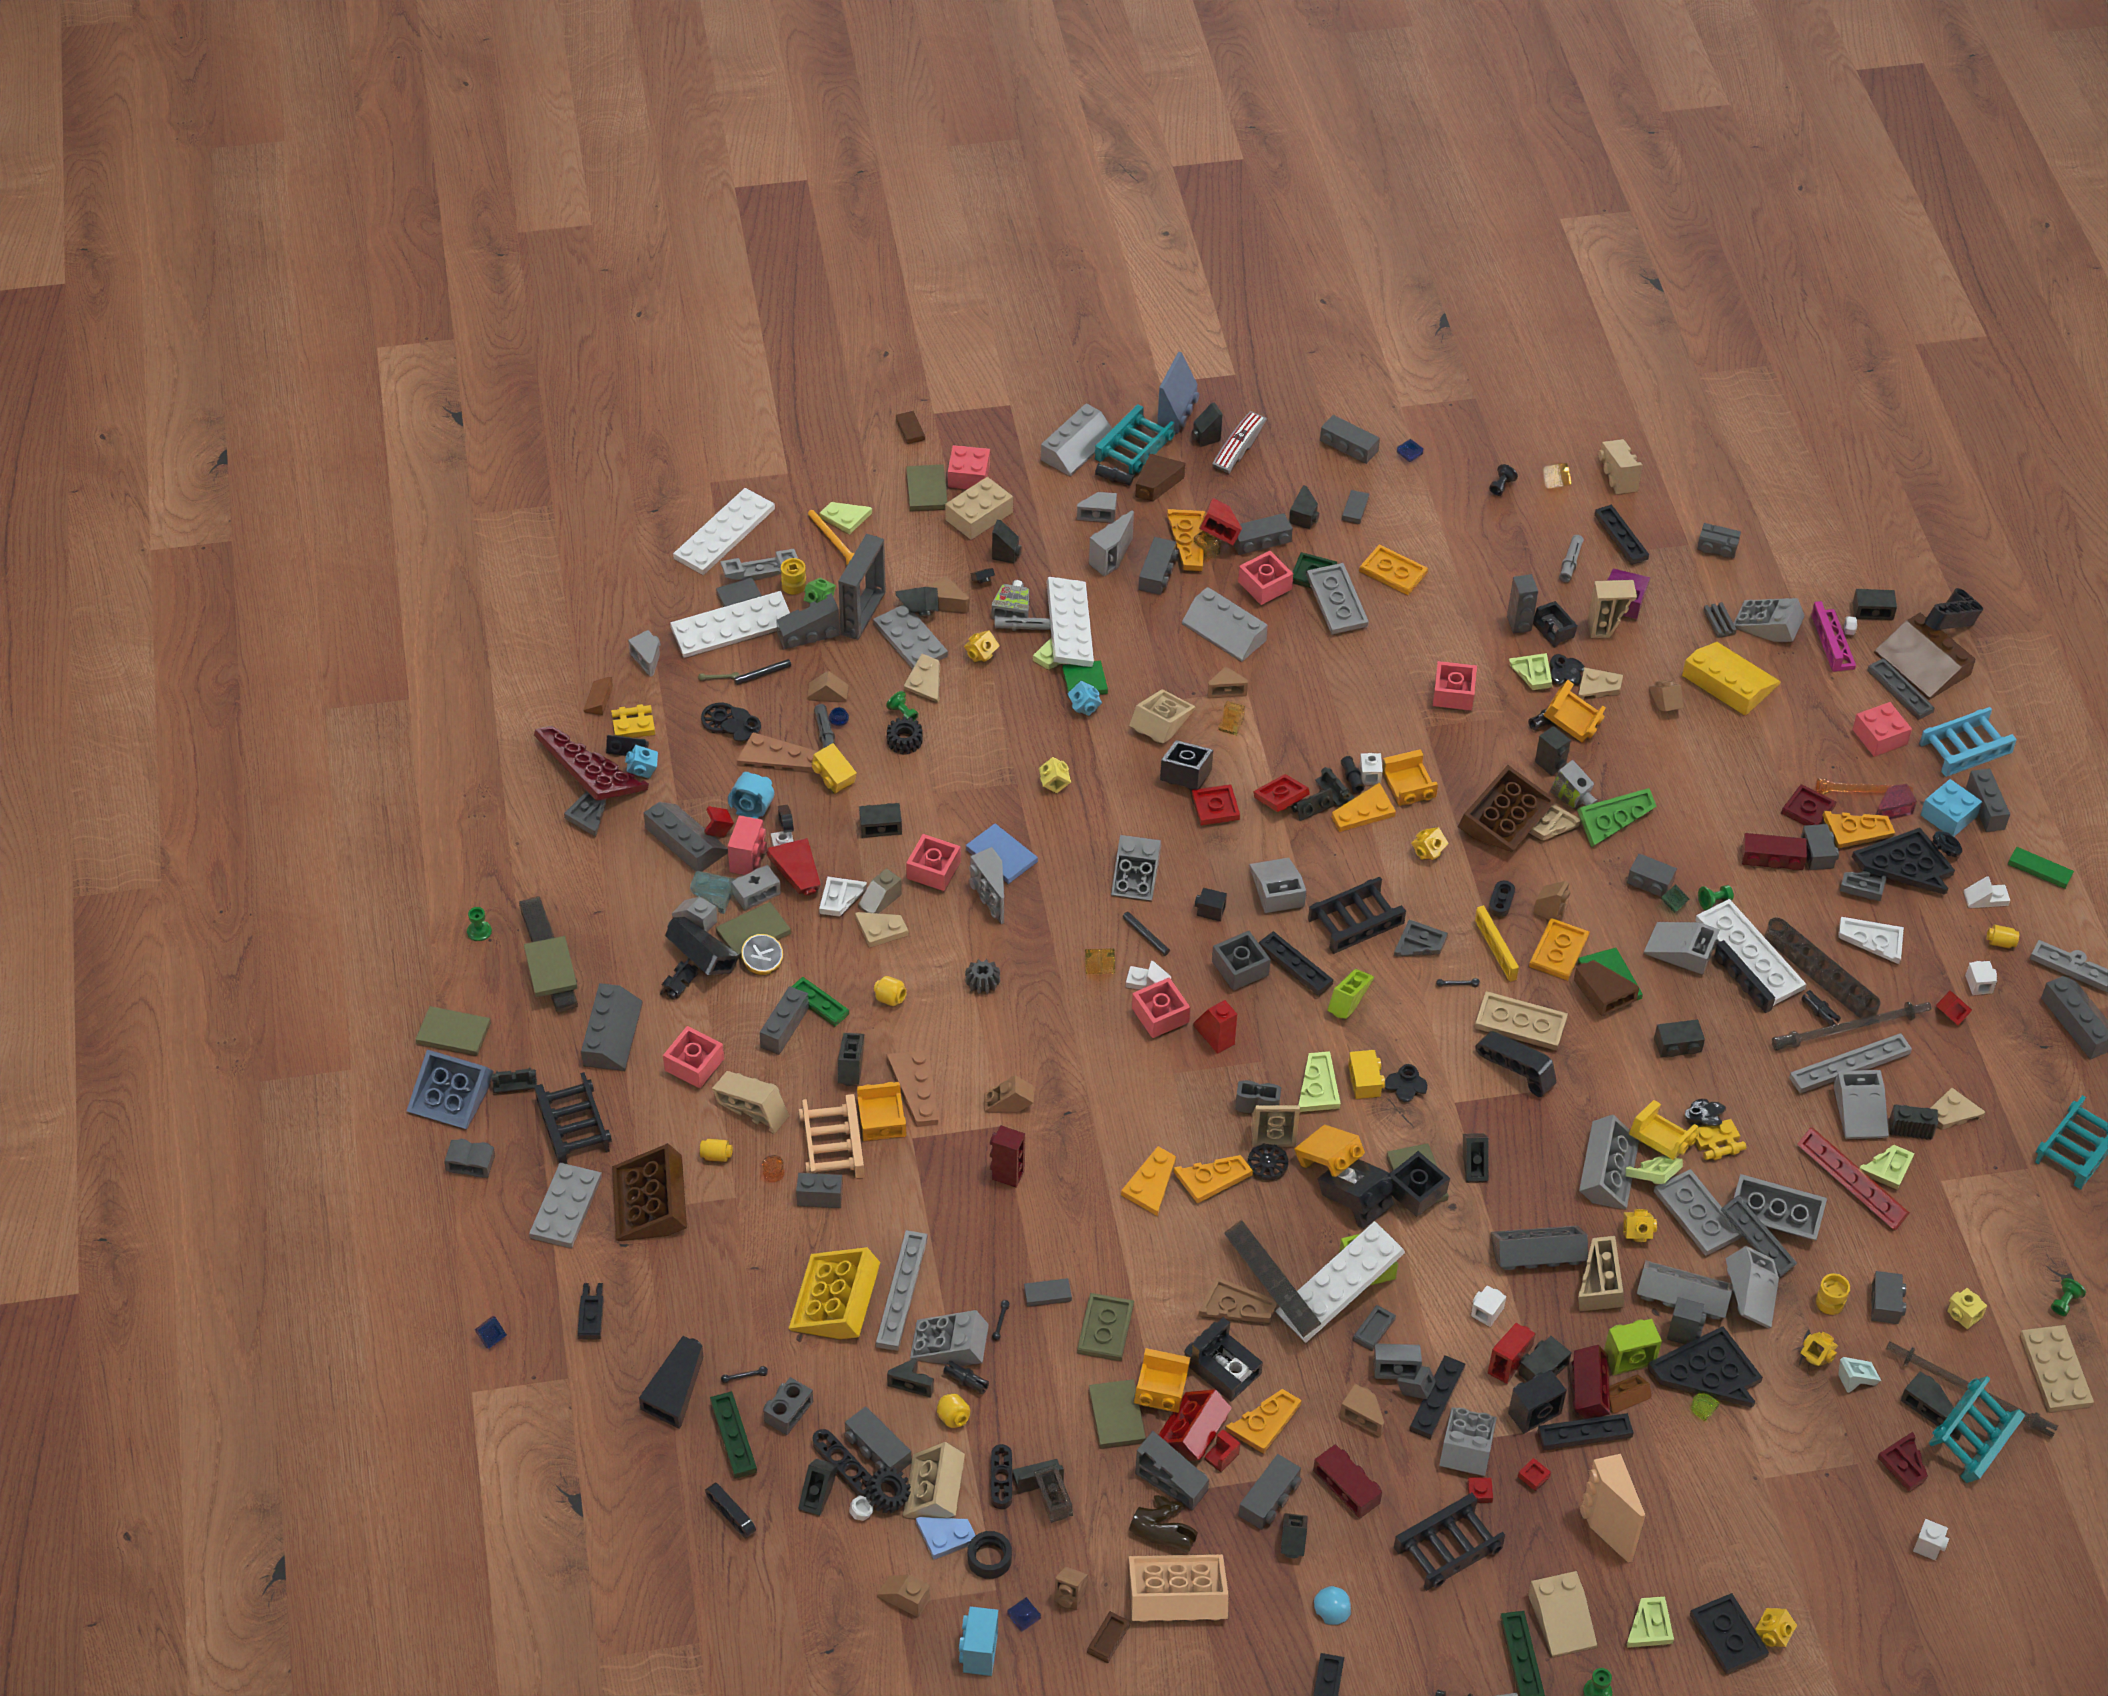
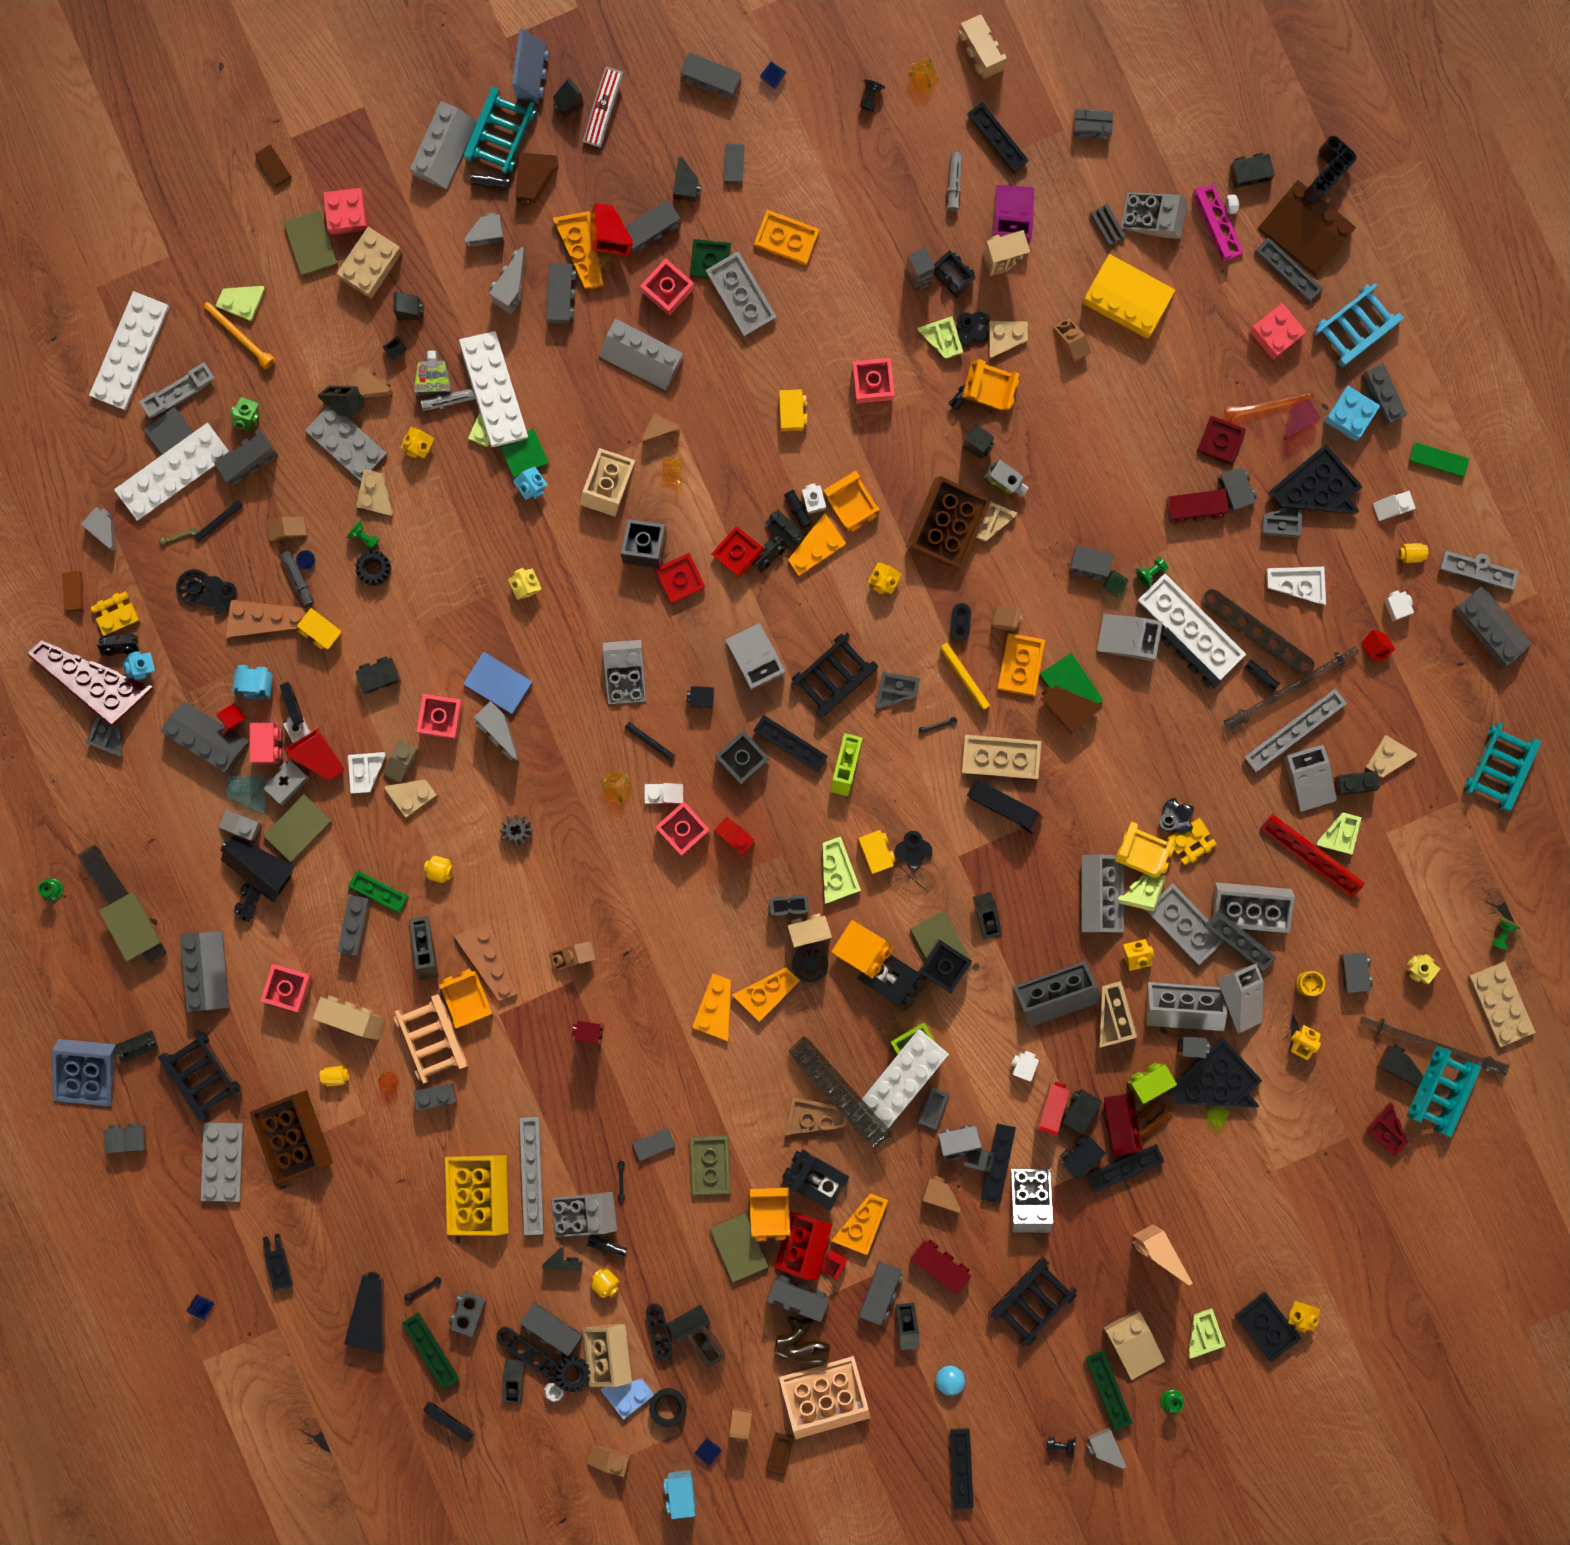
camera: 20 degrees left, 35 degrees up
olive tile [415,1006,491,1056] -> none
tile [741,934,783,975] -> none
yellow wheel [781,558,806,595] -> none
dark grey window [838,534,886,640] -> none
red plate [1467,1478,1493,1503] -> none
red plate [1518,1458,1551,1491] -> none
bright green wing [1577,788,1657,847] -> none
pearl dark grey brick [1654,1019,1705,1057] -> none
light orange wing [1822,811,1895,848] -> none
light aqua slope [1838,1357,1881,1393] -> none
white brick [1913,1519,1949,1561] -> none
black gear [1932,831,1963,857] -> none
none -> yellow brick [779,389,807,432]

